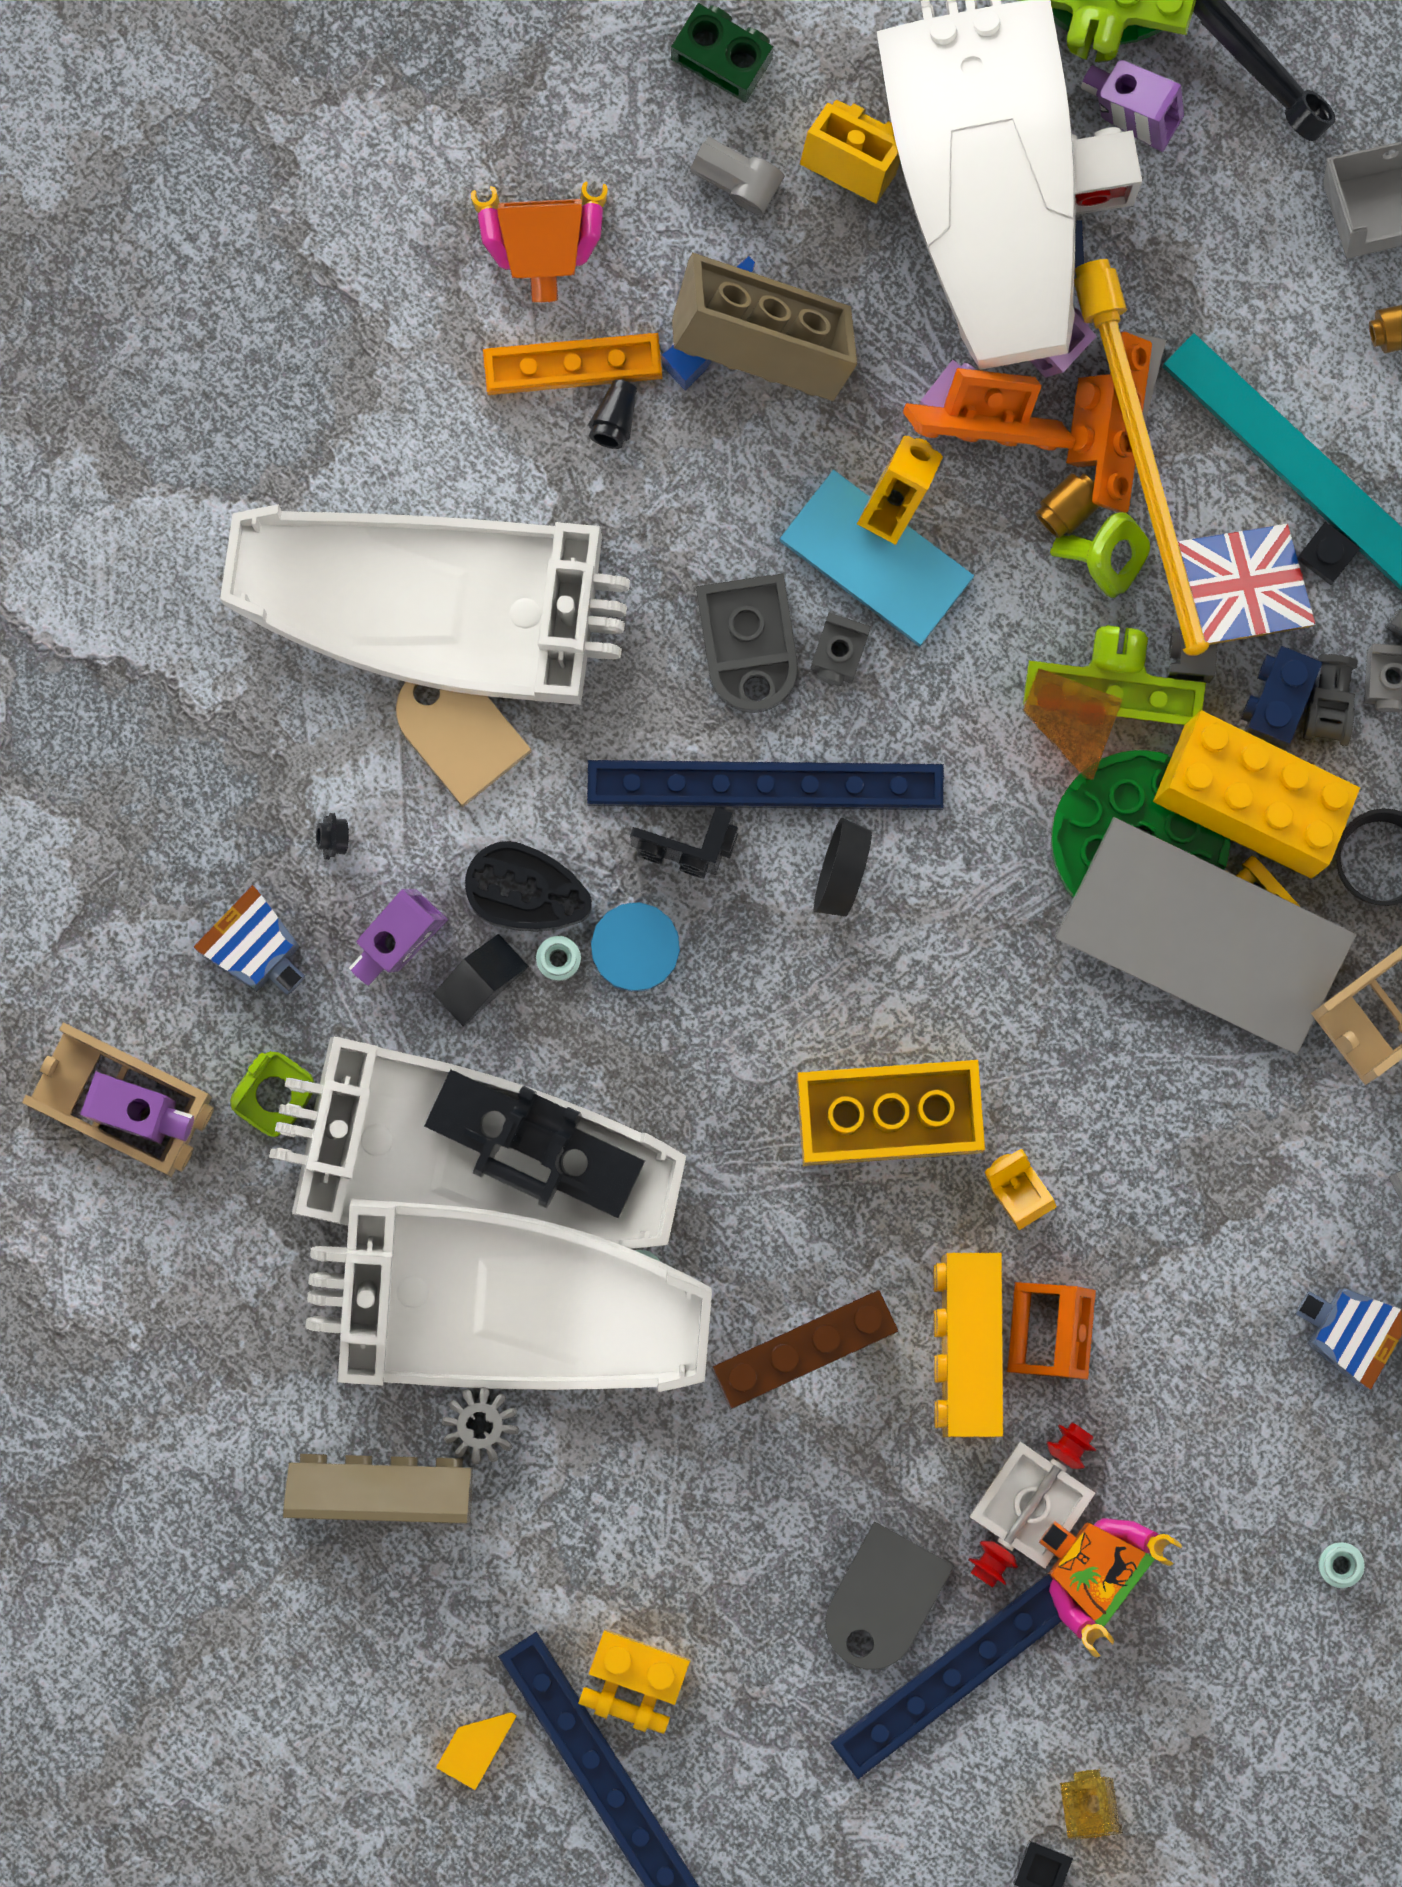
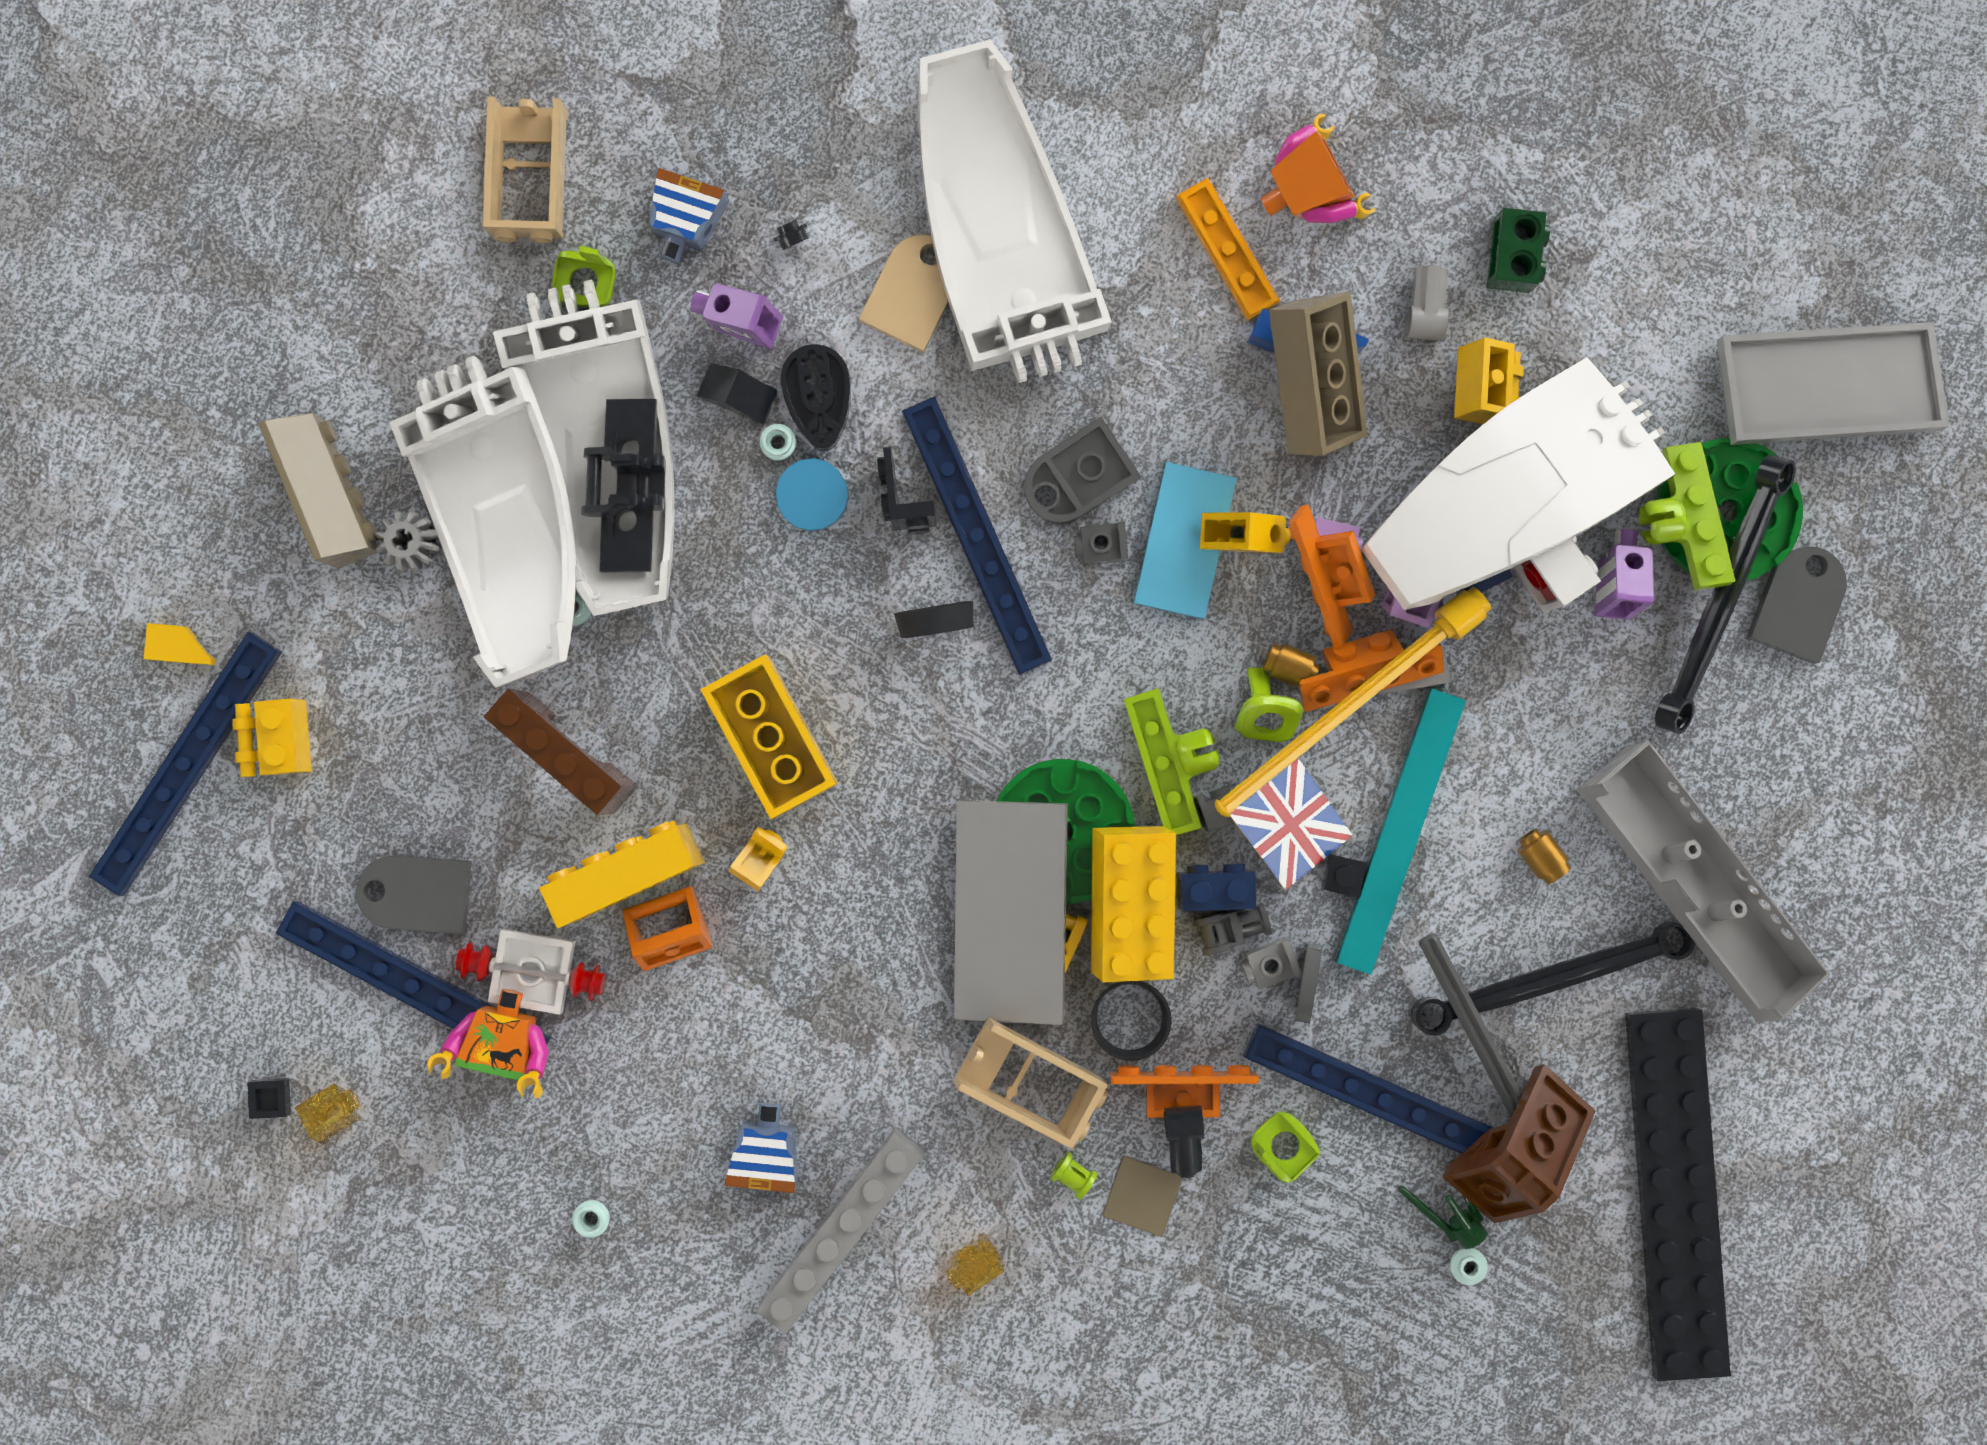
camera: 65 degrees right, 5 degrees up
medium lavender torso [80,1071,194,1144] -> none
black cone [588,380,637,449] -> none
clear orange wing [1022,668,1123,780] -> none

